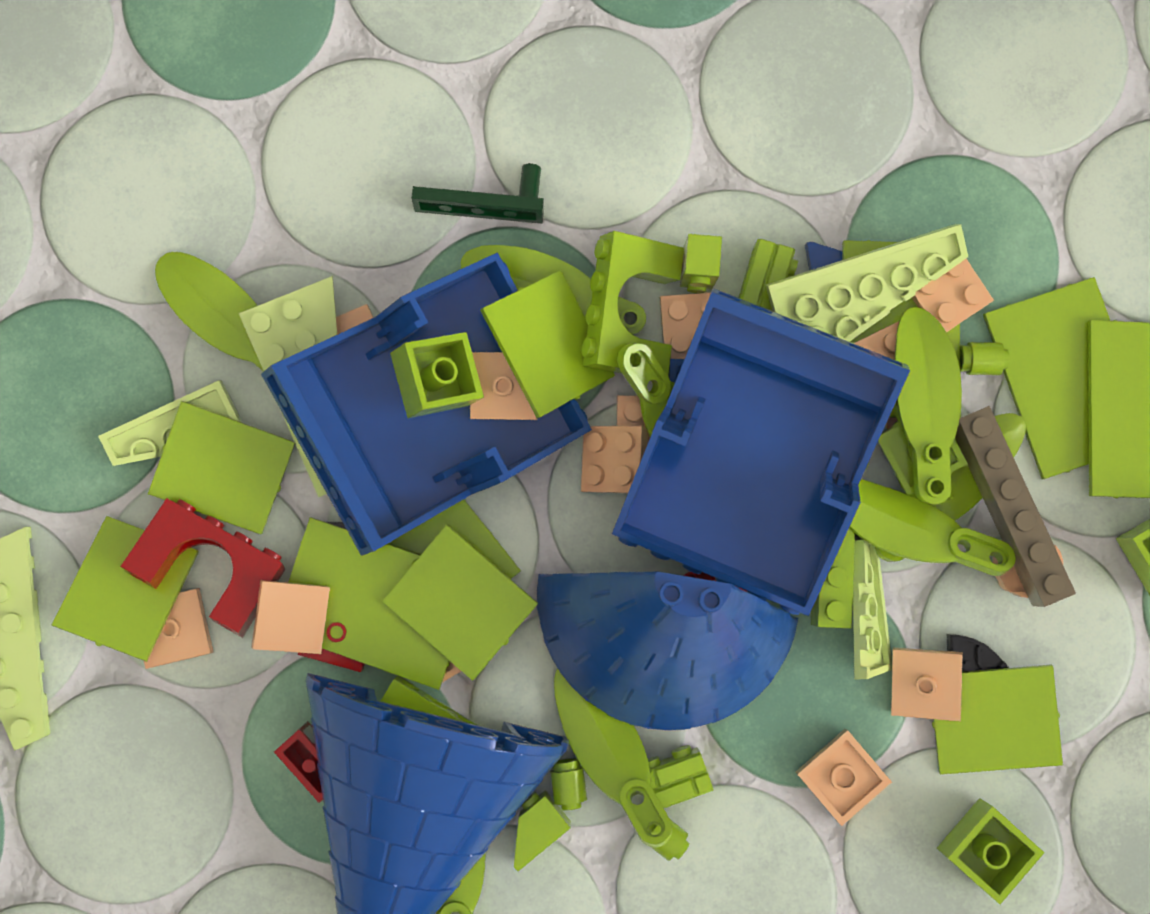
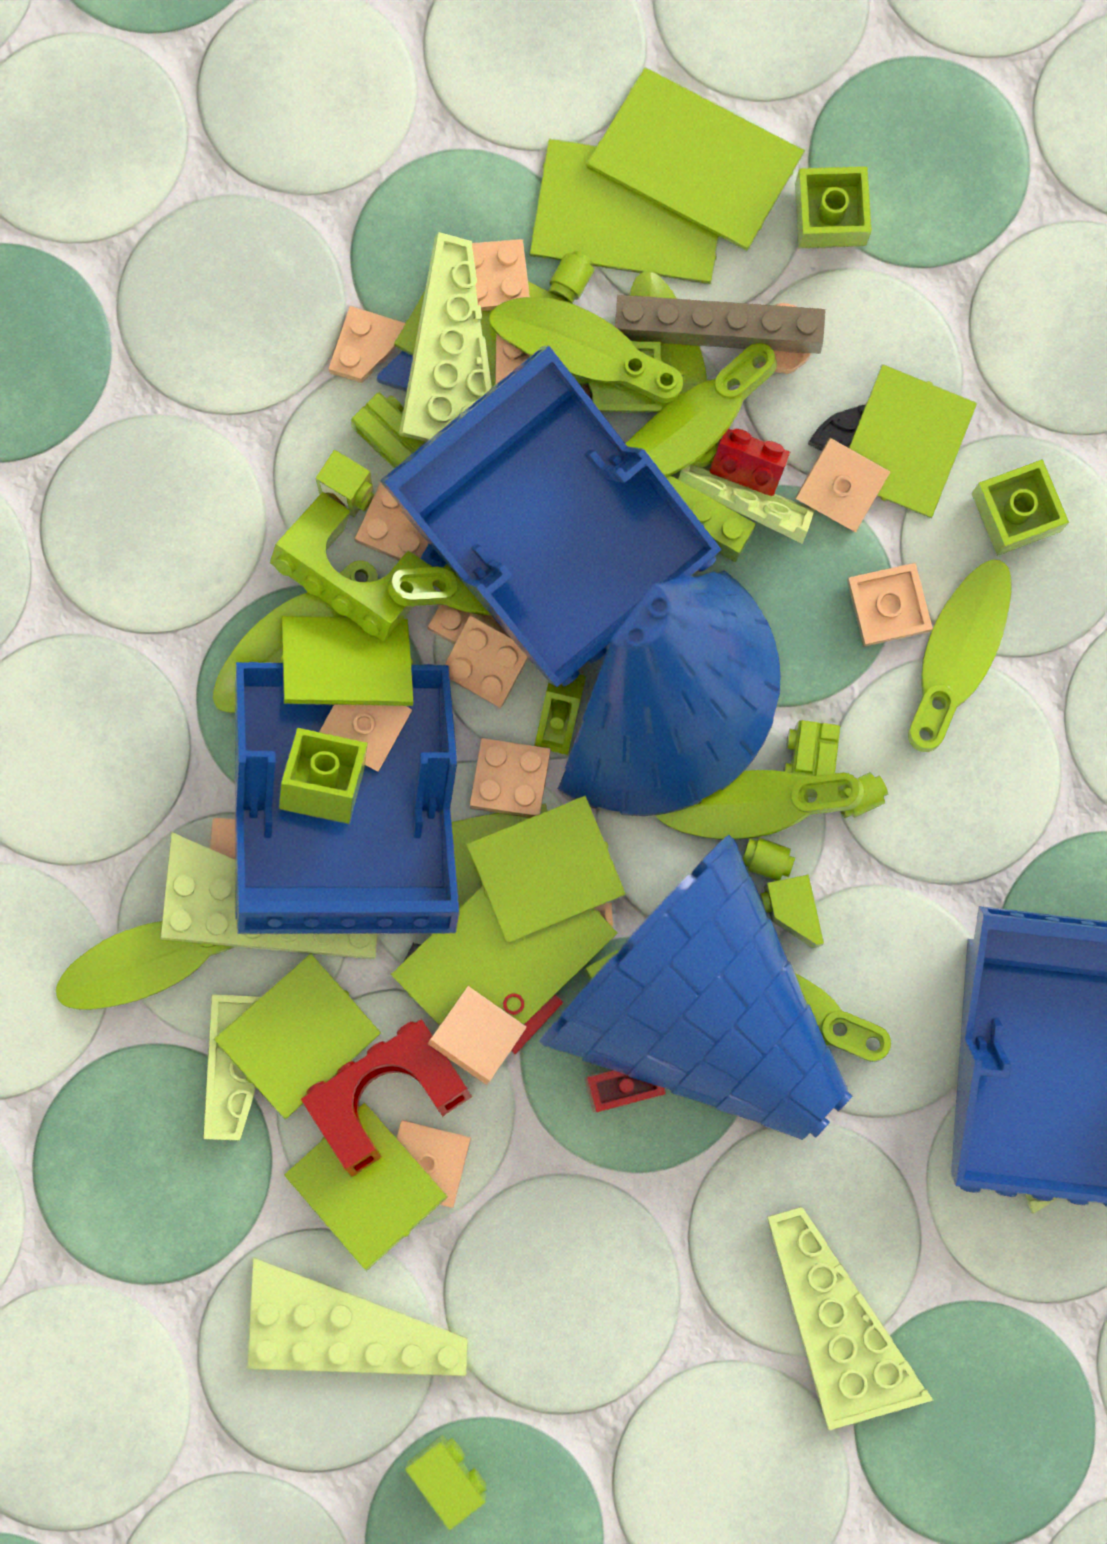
camera: 70 degrees left, 5 degrees down
dark green piece [411,163,544,224] -> none
none -> light nougat wing [329,306,405,383]
none -> light nougat plate [470,738,551,818]
none -> lime slope [534,674,586,755]
none -> red bracket [710,428,790,496]
none -> lime plant [908,559,1011,752]

